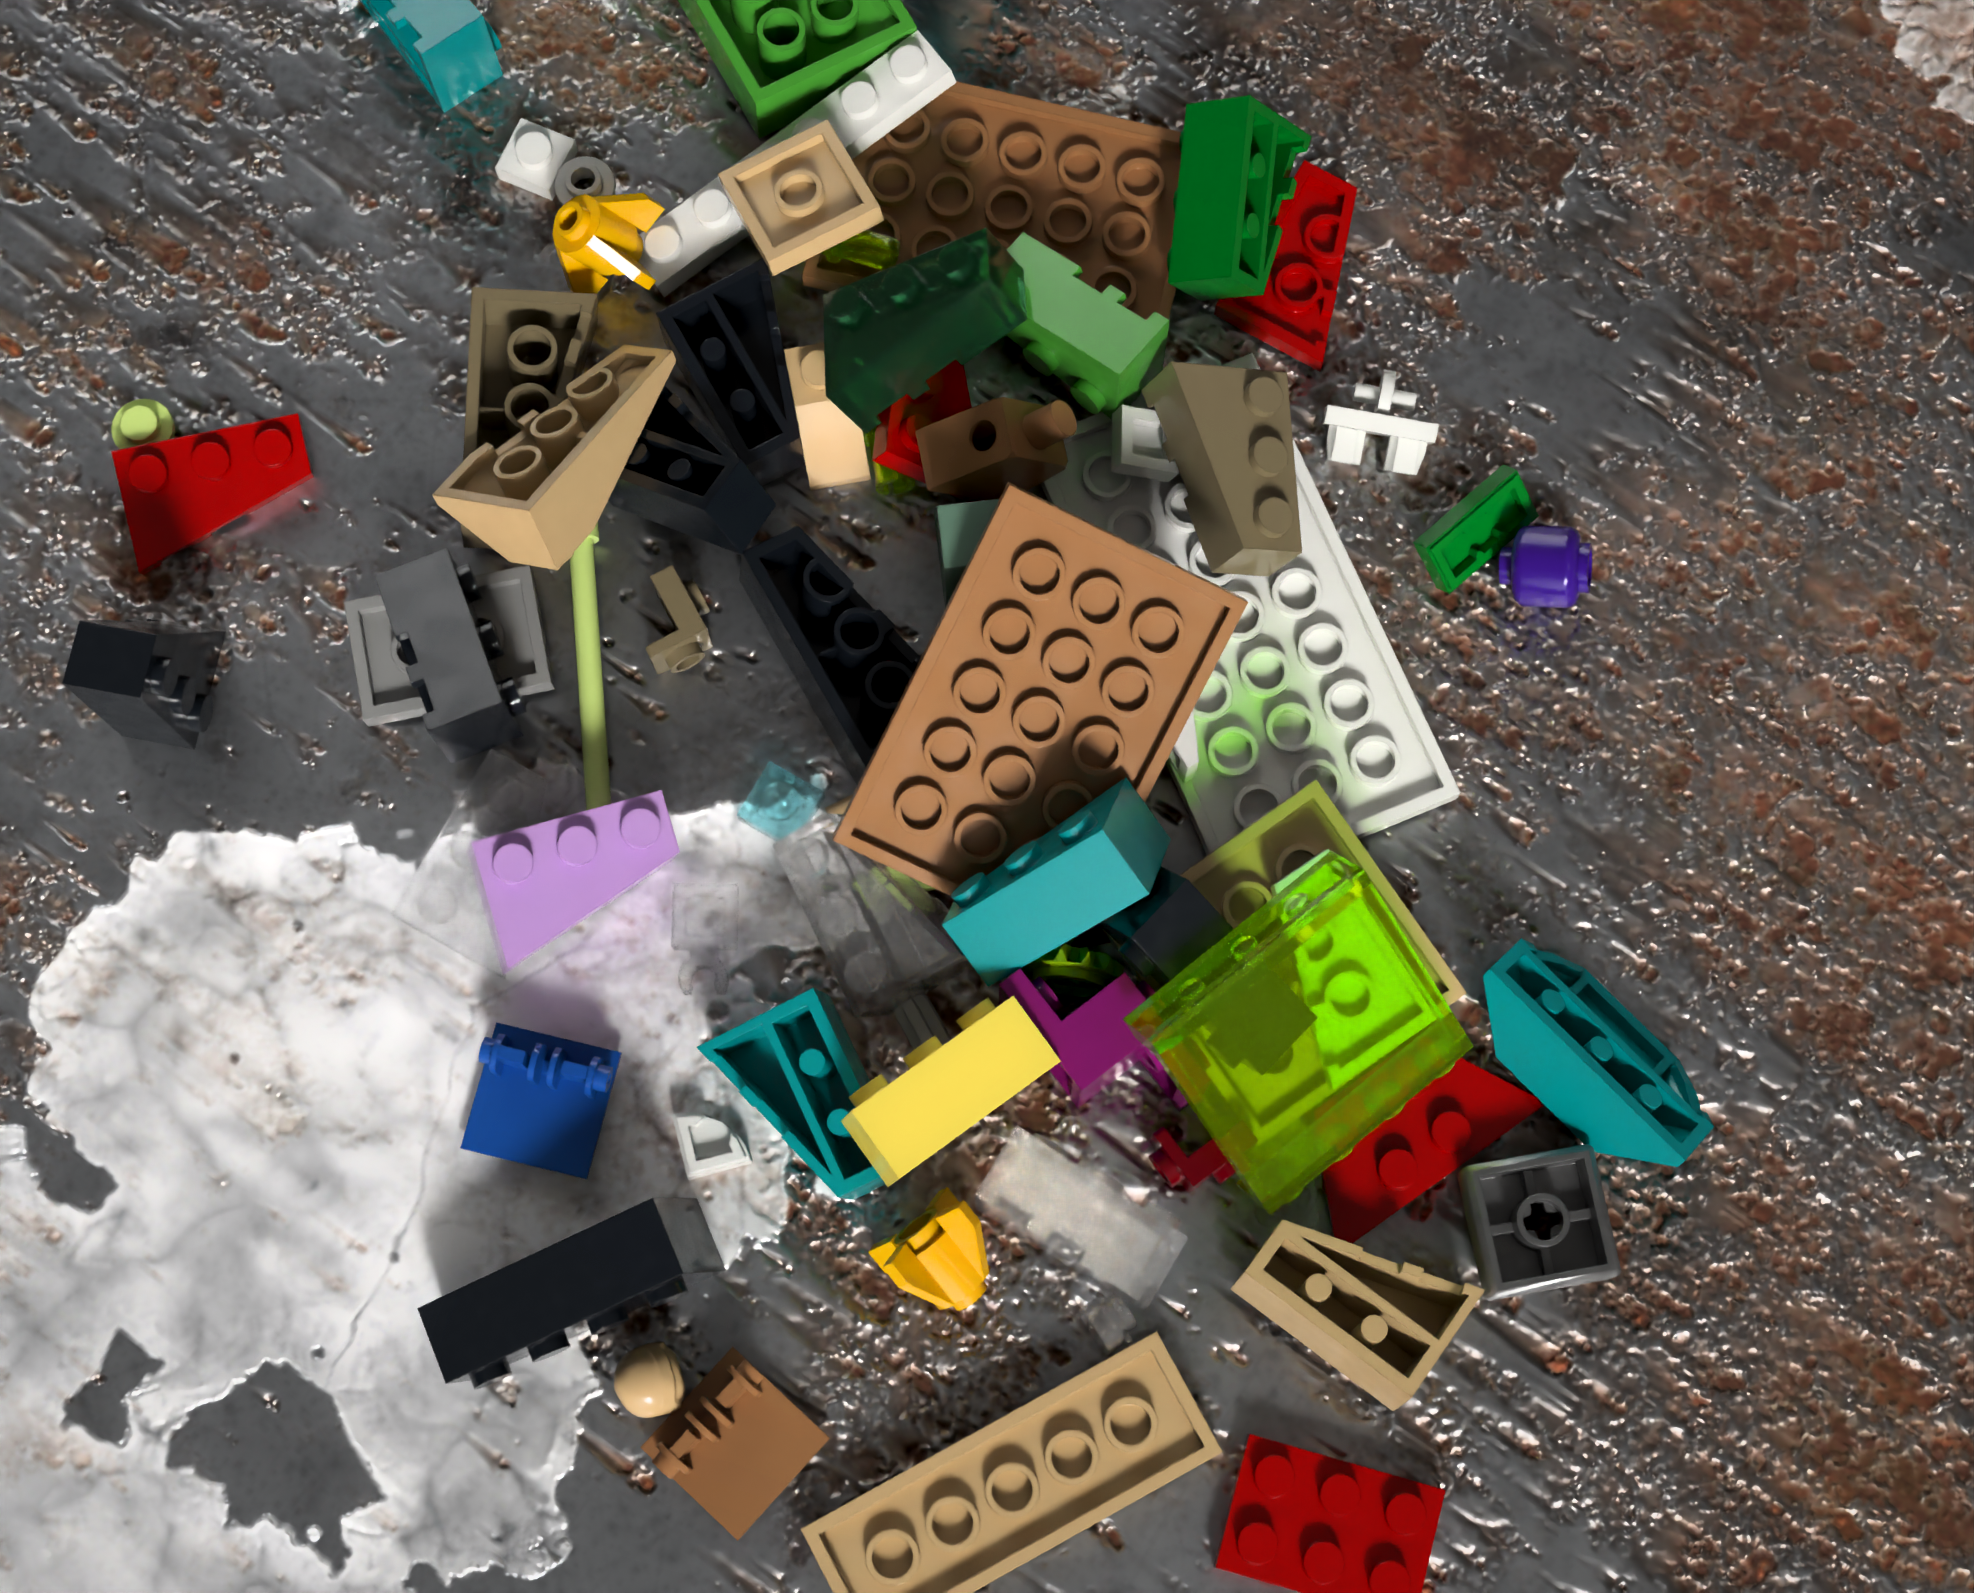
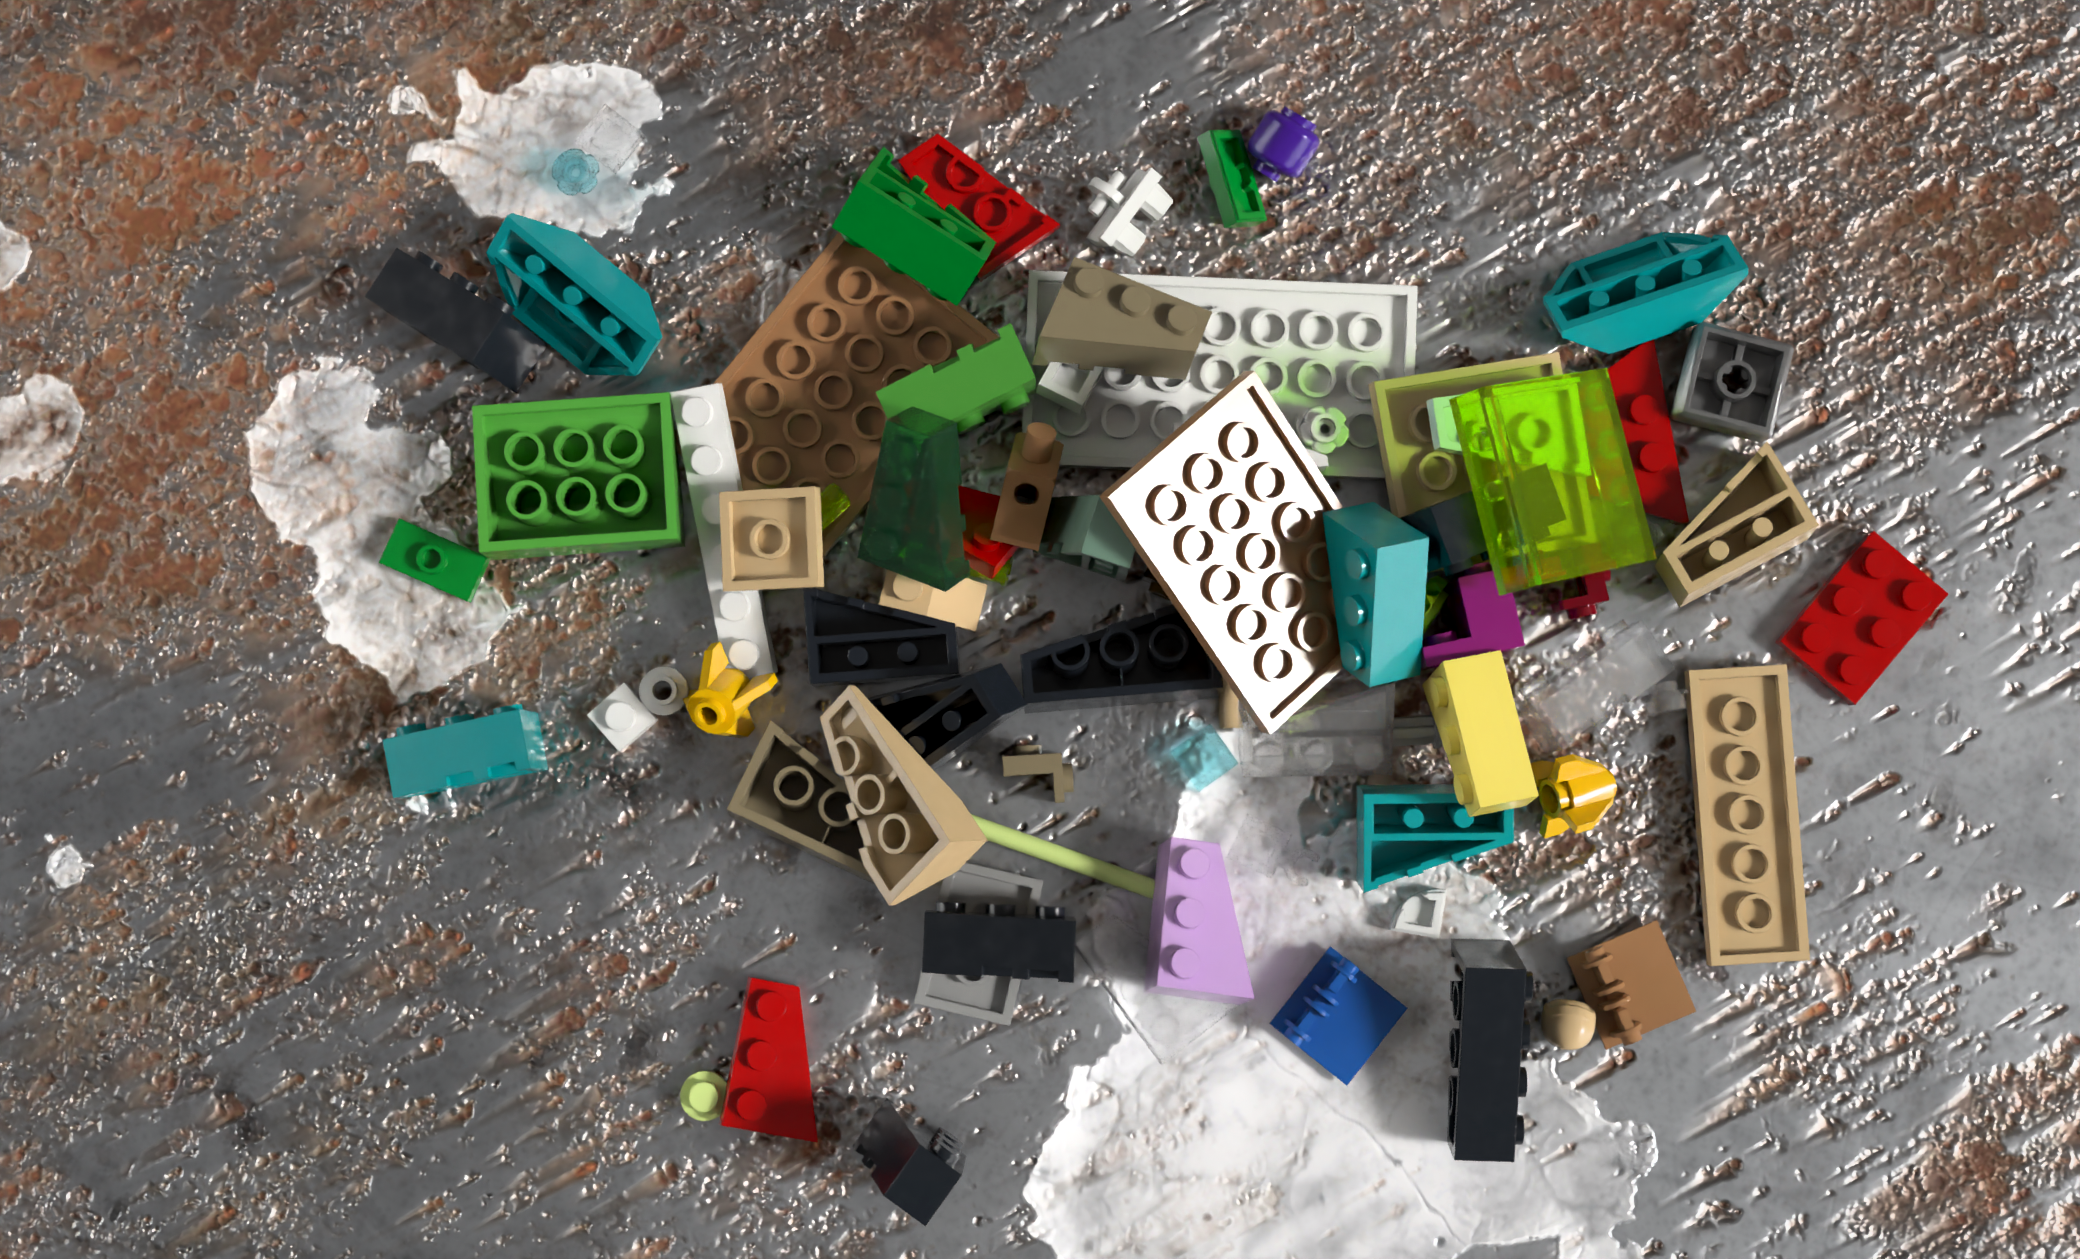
camera: 65 degrees left, 10 degrees up
none -> plate [1300,406,1349,454]

